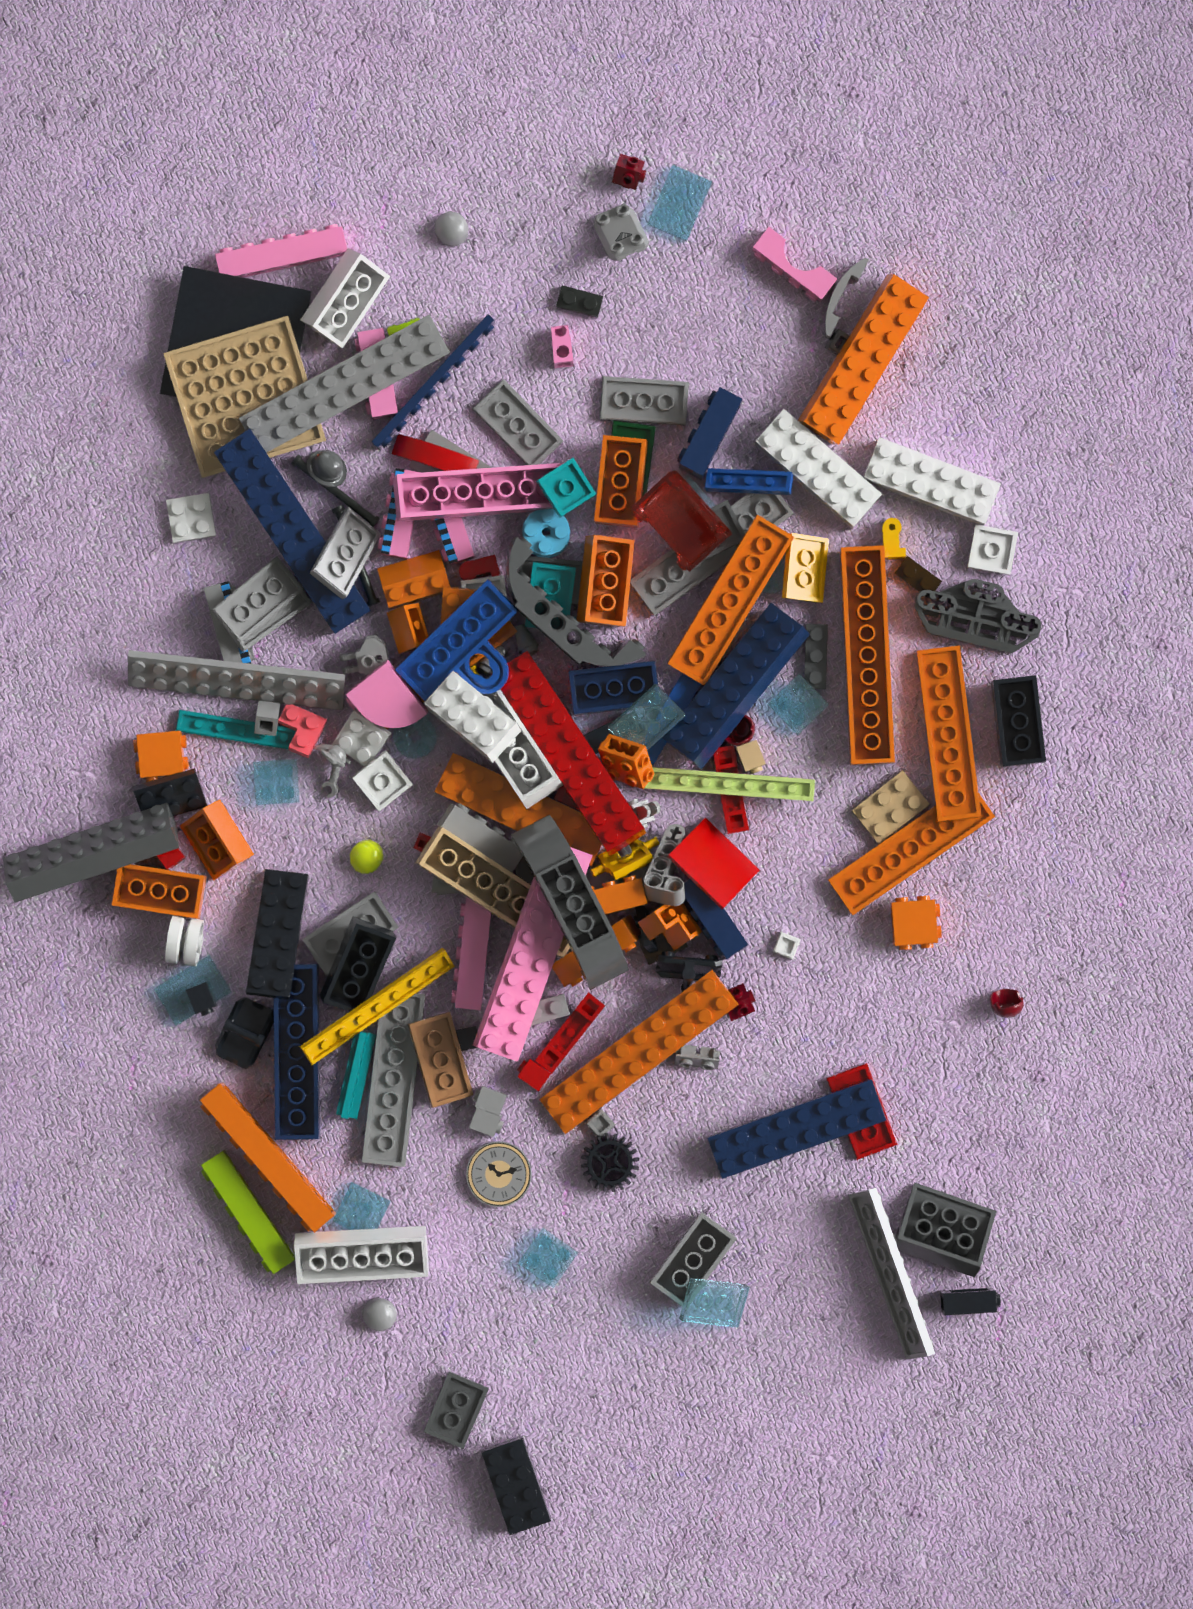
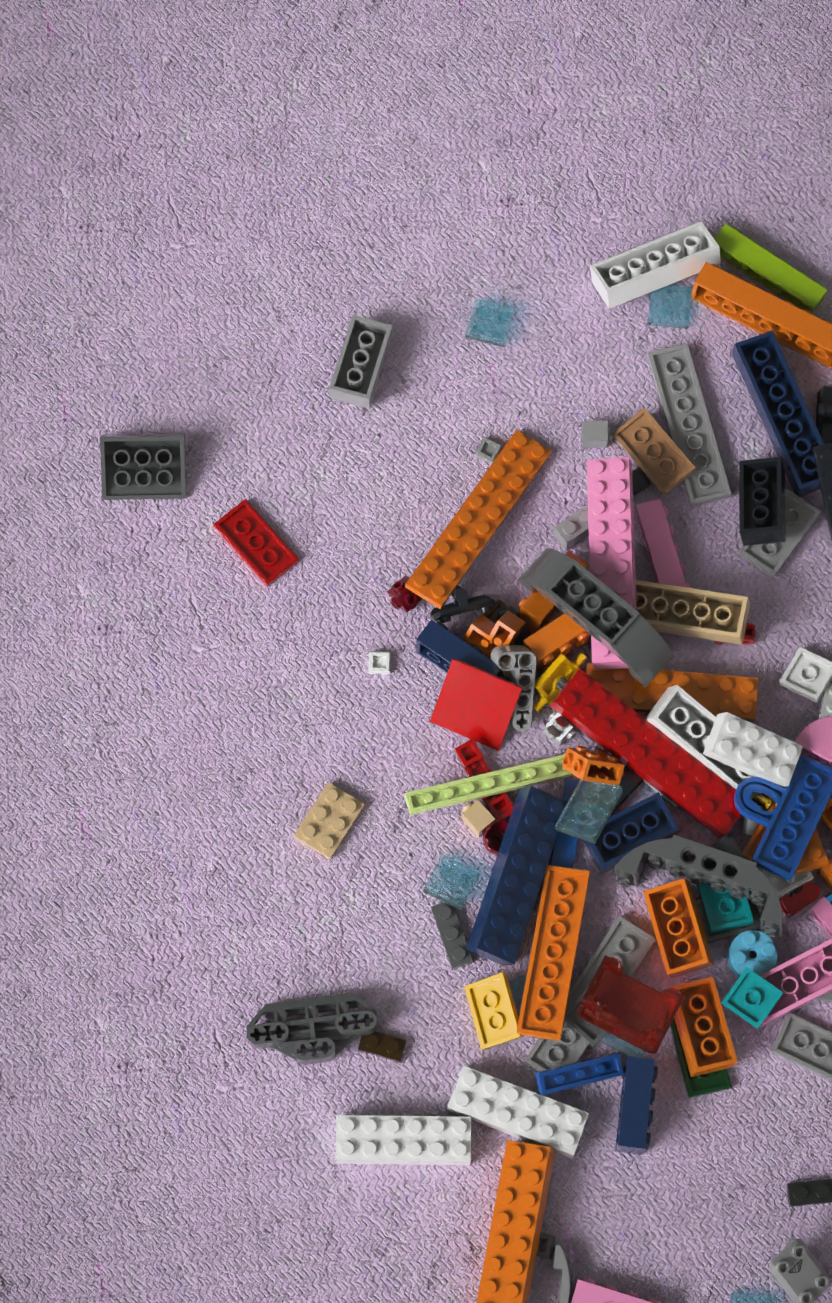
camera: 155 degrees right, 15 degrees down
yellow tile [300,948,455,1065] -> none
teal fence [336,1031,377,1119] -> none
neon yellow hair [349,839,384,874] -> none
light grey hair [362,1297,397,1331] -> none
clear light blue plate [393,717,437,759] -> none
dark grey plate [424,1371,489,1449] -> none
light grey brick [437,803,523,872] -> none
tile [466,1141,532,1207] -> none
light grey brick [469,1108,504,1137] -> none
black brick [481,1436,551,1535] -> none
red brick [517,1059,551,1092] -> none
red slope [535,992,606,1074] -> none
bright pink leg [551,325,574,369] -> none
black gear [581,1133,639,1192] -> none
light grey tile [600,376,689,426] -> none
light grey hinge [675,1045,720,1070] -> none
clear light blue tile [679,1278,750,1328] -> none
dark blue brick [707,1079,887,1179] -> none
orange plate [828,792,995,916] -> none
orange brick [840,545,895,765] -> none
light grey plate [848,1188,935,1360] -> none
yellow leg [882,518,906,560] -> none
orange brick [890,896,942,950] -> none
orange plate [917,645,981,822] -> none
black window [940,1287,1001,1316] -> none
white plate [967,524,1018,575] -> none
dark red hair [990,989,1024,1018] -> none
black brick [991,675,1046,768] -> none

